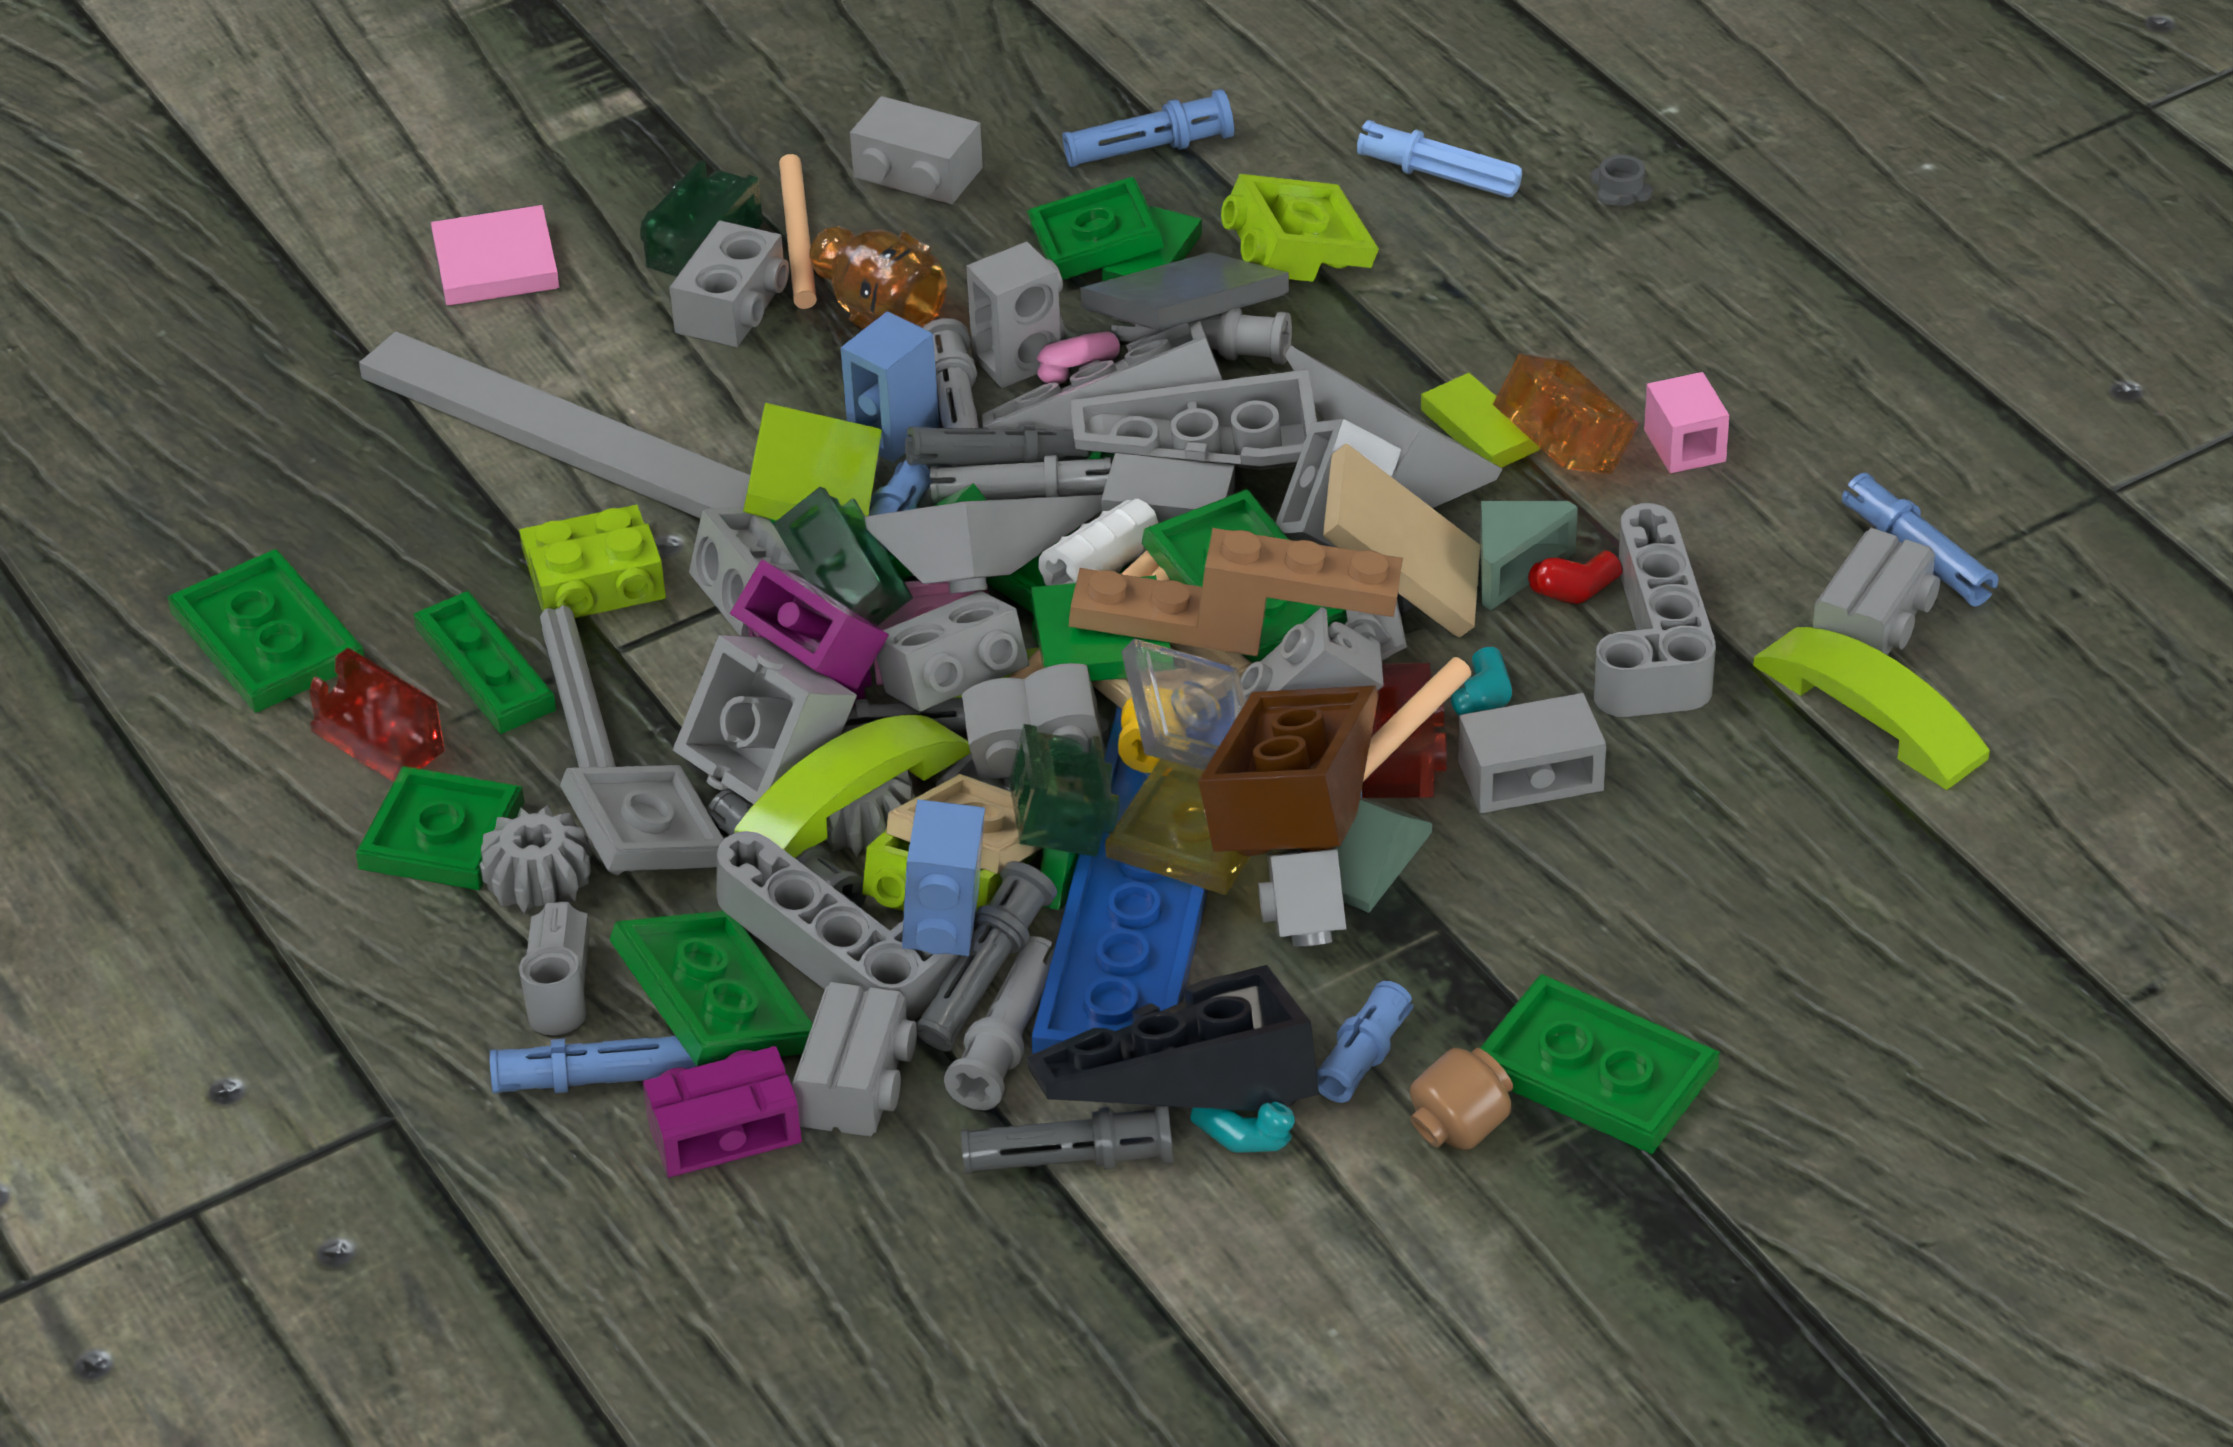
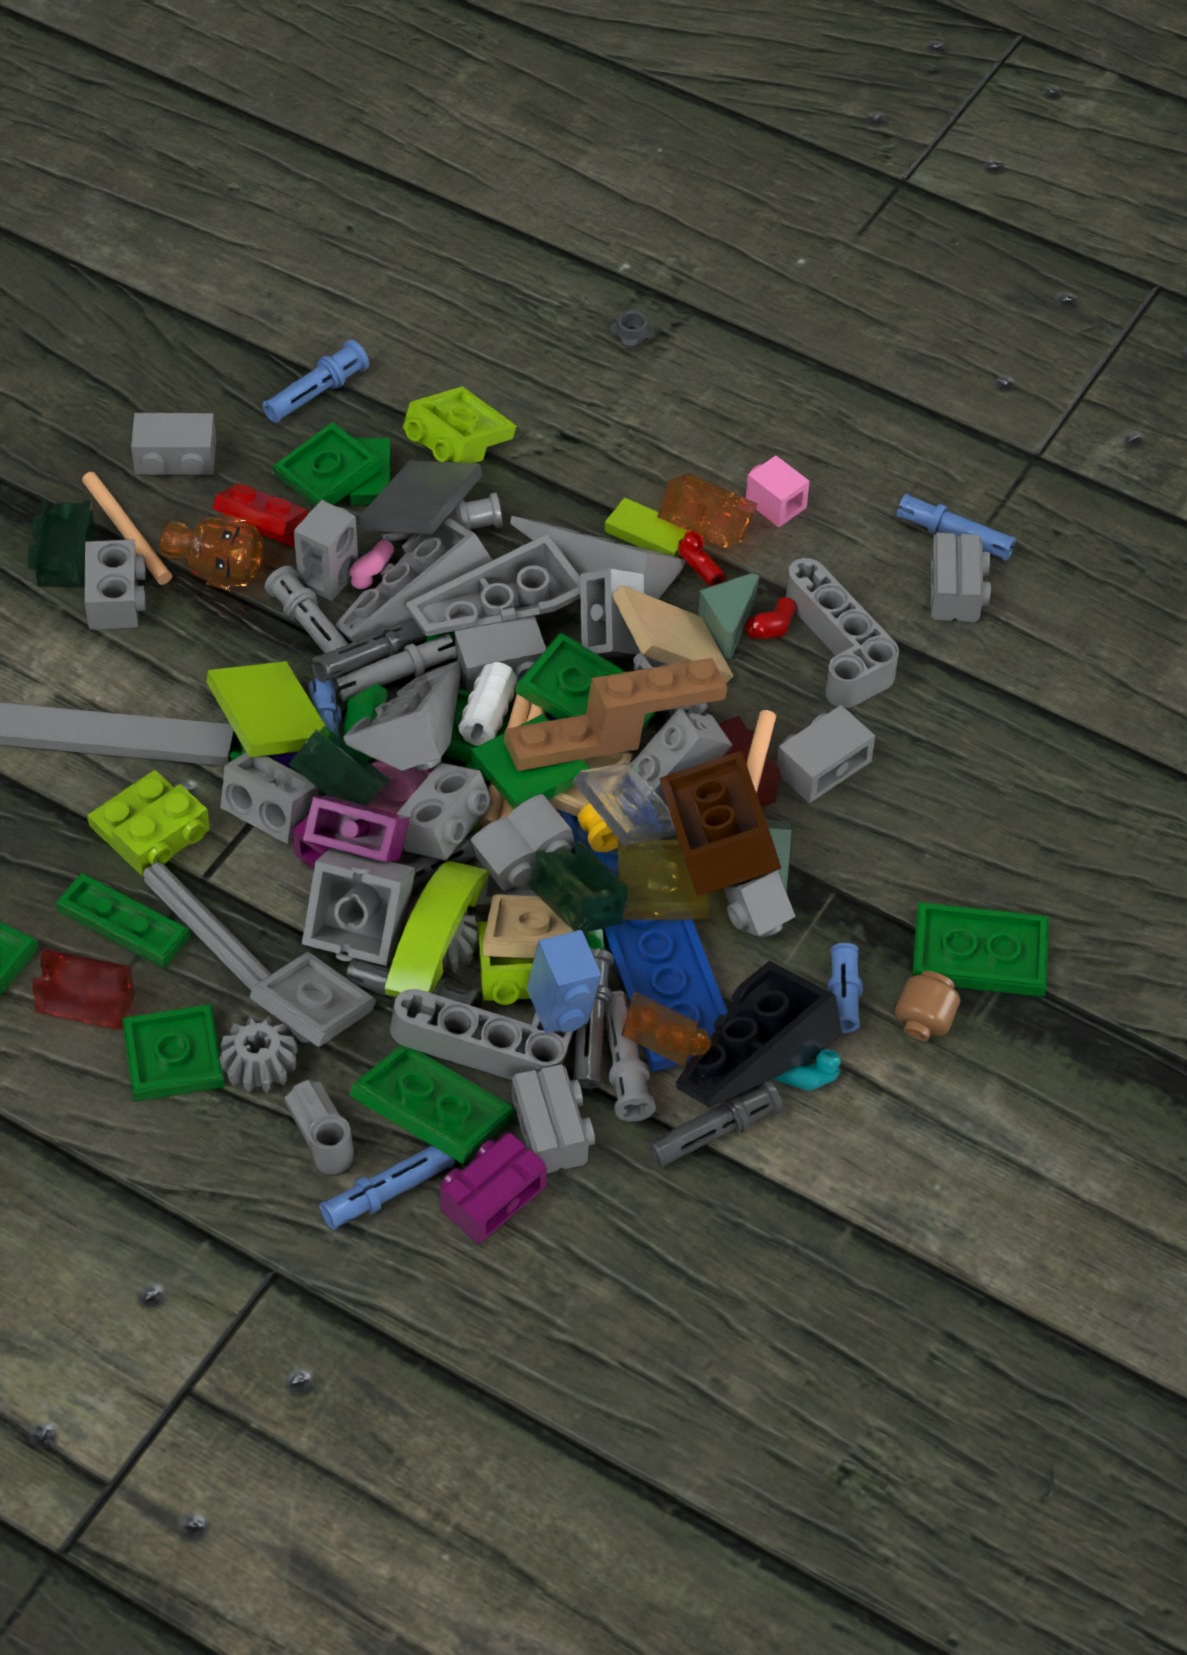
camera: 30 degrees left, 10 degrees up
medium blue brick [841,311,939,463] -> none
light blue axle [1357,120,1522,198] -> none
teal arm [1450,647,1512,716] -> none
lime slope [1753,627,1990,790] -> none
none -> red bracket [213,483,308,547]
none -> clear orange hinge [621,992,711,1066]
none -> red arm [678,531,726,587]

